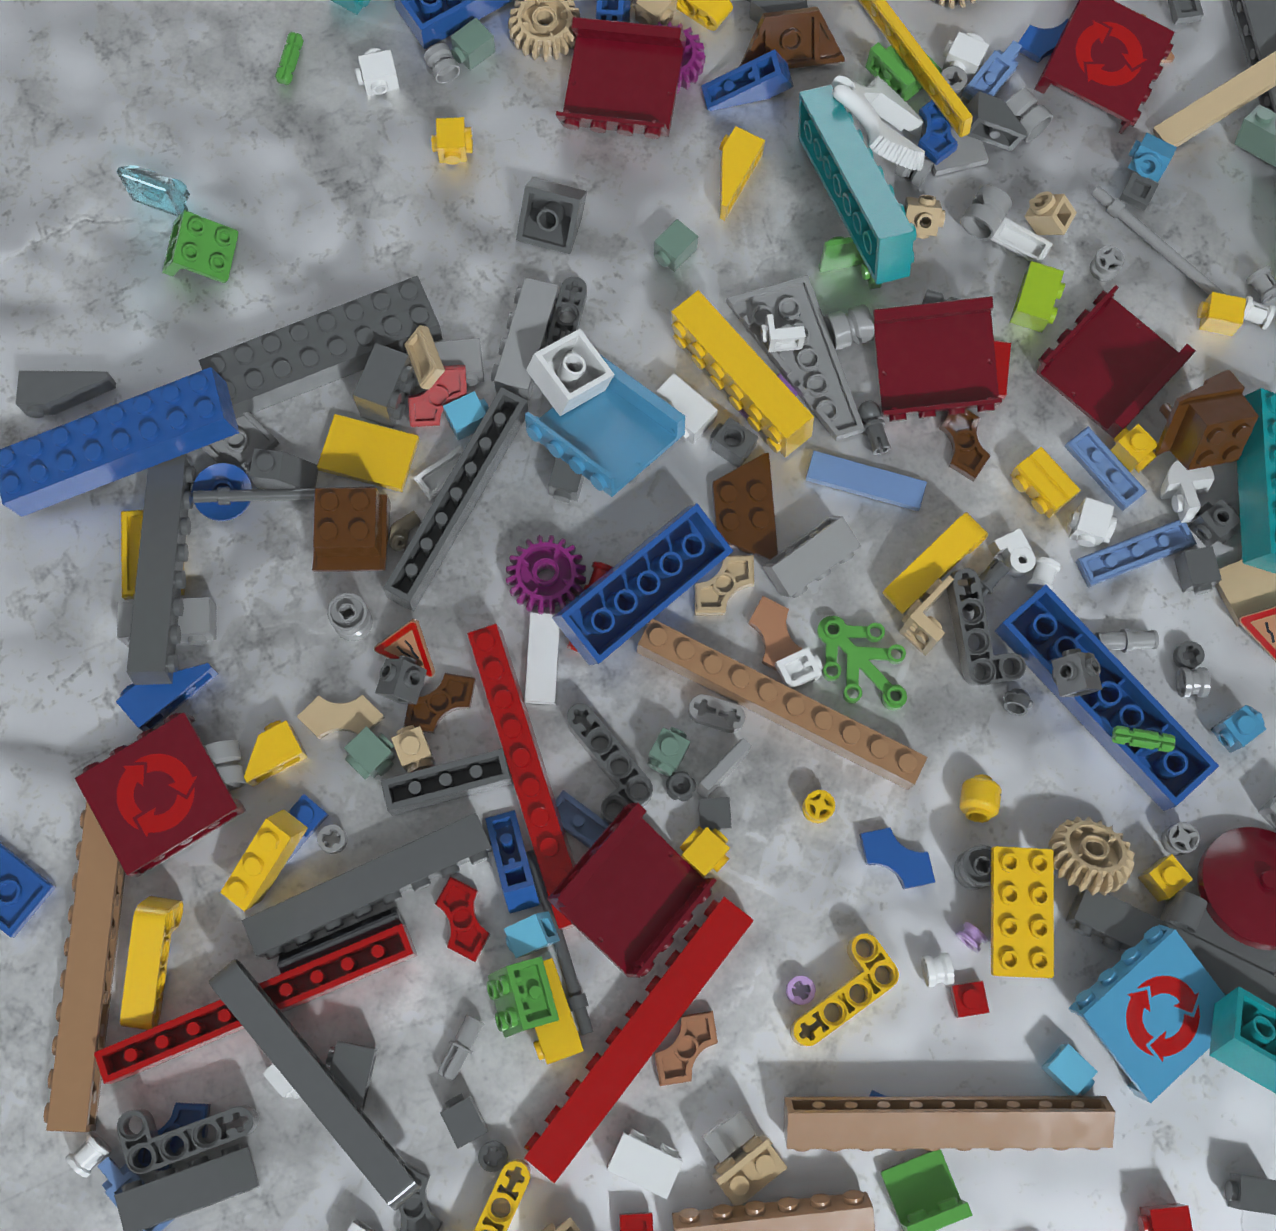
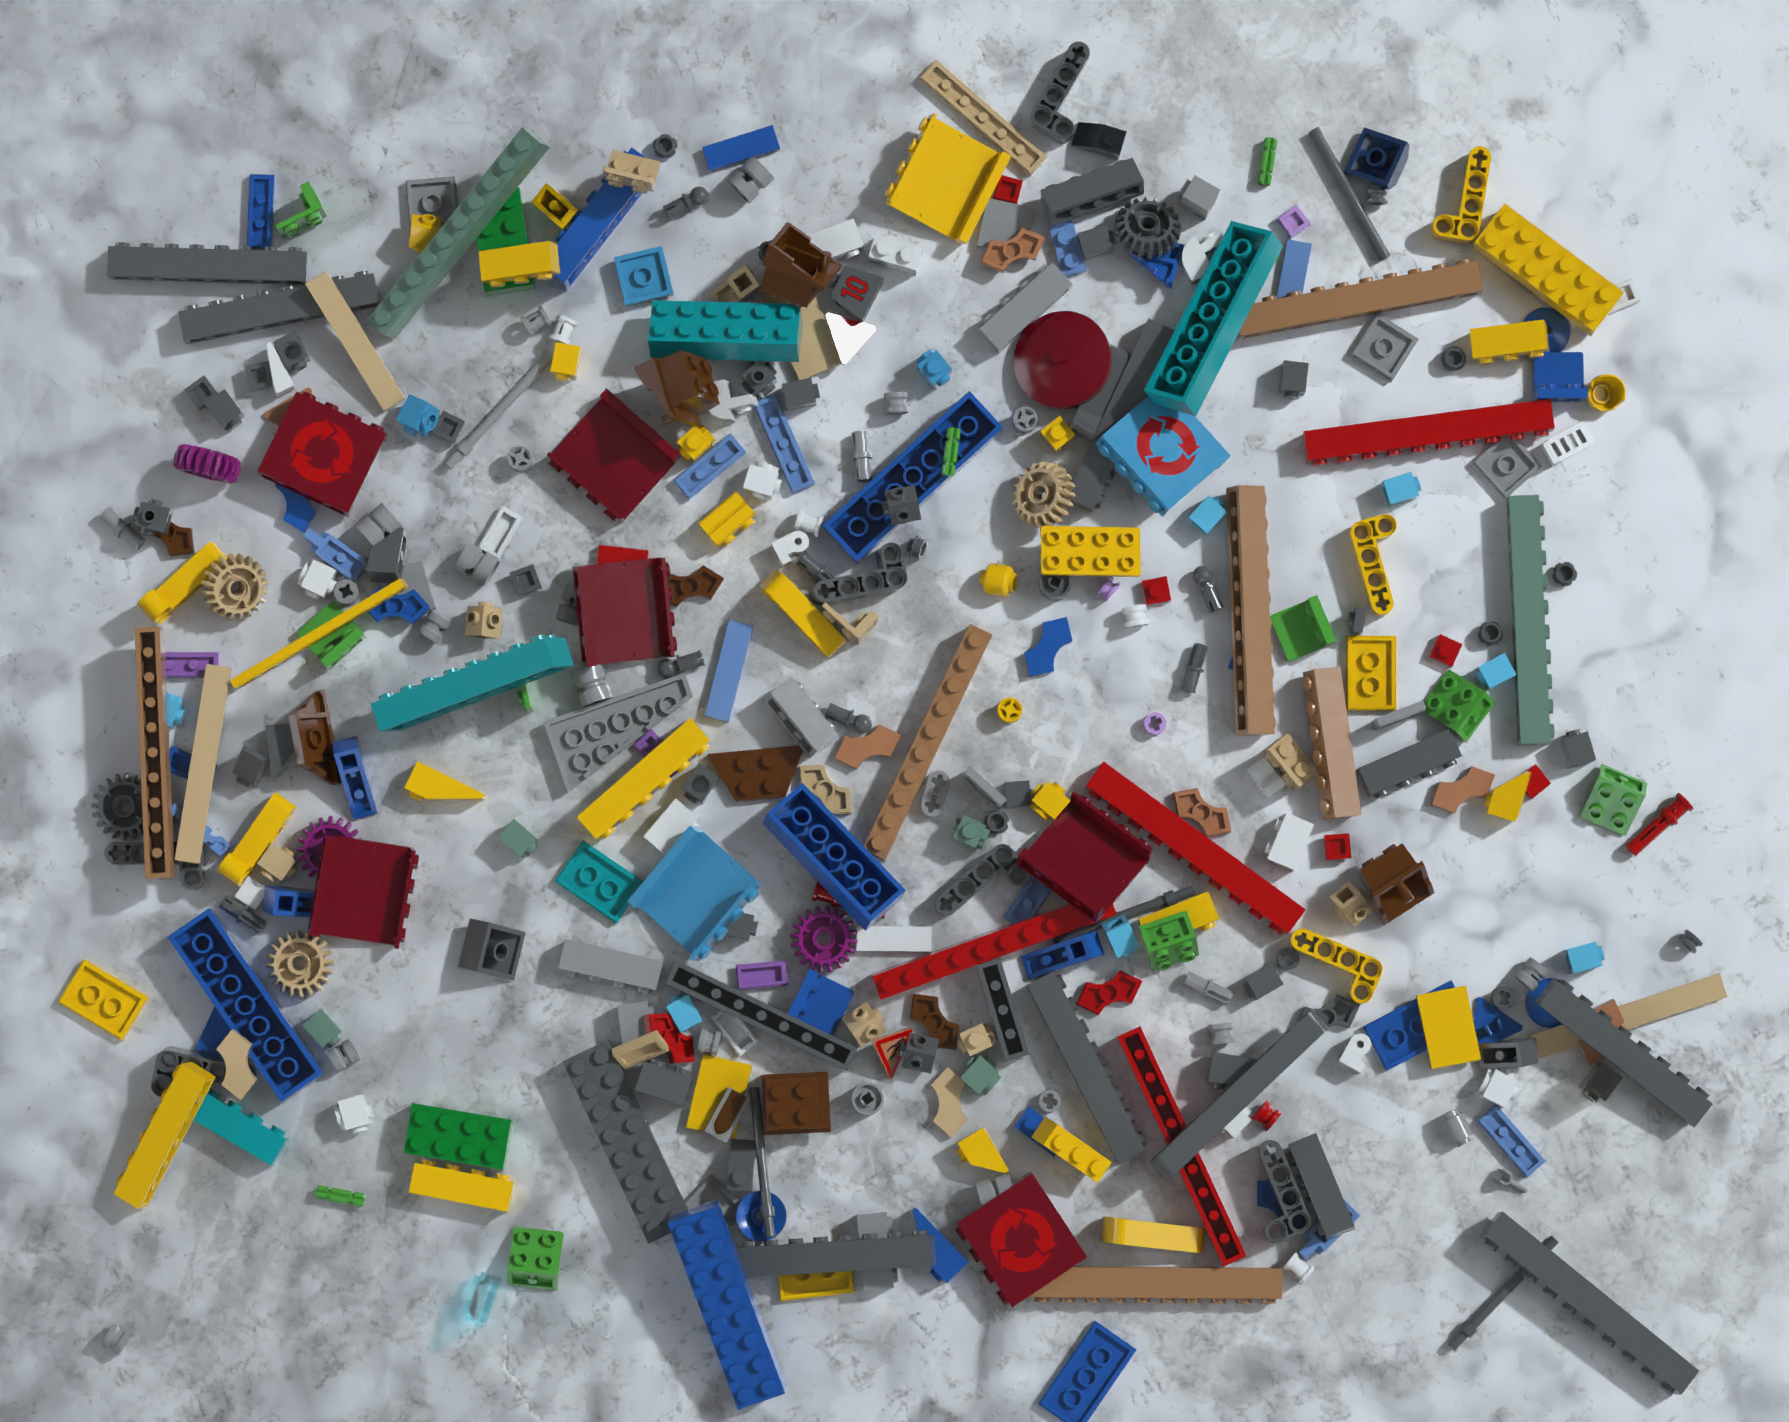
camera: 90 degrees left, 10 degrees up
dark grey slope [15,371,116,418] -> none
black tile [277,906,402,974] -> none
dark tan arm [388,510,422,551] -> none
yellow brick [431,117,473,165] -> none
white brick [526,329,615,416] -> none
dark grey beam [547,277,587,346] -> none
white bracket [760,314,806,352] -> none
white bracket [774,647,823,689] -> none
yellow beam [790,933,899,1046] -> none
bright green plant [817,616,907,710] -> none
white piece [832,75,925,171] -> none
lime brick [1009,261,1065,333] -> none
tan brick [1024,191,1077,235] -> none
dark grey bush [1173,641,1205,670] -> none
none -> white slope [266,342,296,397]
none -> dark grey brick [273,331,311,372]
none -> green brick [403,1103,513,1170]
none -> yellow brick [409,1159,515,1212]
none -> dark grey plate [510,564,542,597]
none -> teal tile [555,840,644,924]
none -> light grey wheel [697,1028,722,1056]
none -> tile [705,1087,751,1143]
none -> medium lavender tile [736,960,788,990]
none -> blue bracket [788,969,854,1036]
none -> dark grey pin [825,703,872,734]
none -> tan brick [842,1001,886,1048]
none -> dark grey axle [1180,643,1208,694]
none -> dark grey pin [1193,566,1224,613]
none -> light grey wheel [1208,1022,1235,1045]
none -> red wheel [1251,1100,1282,1132]

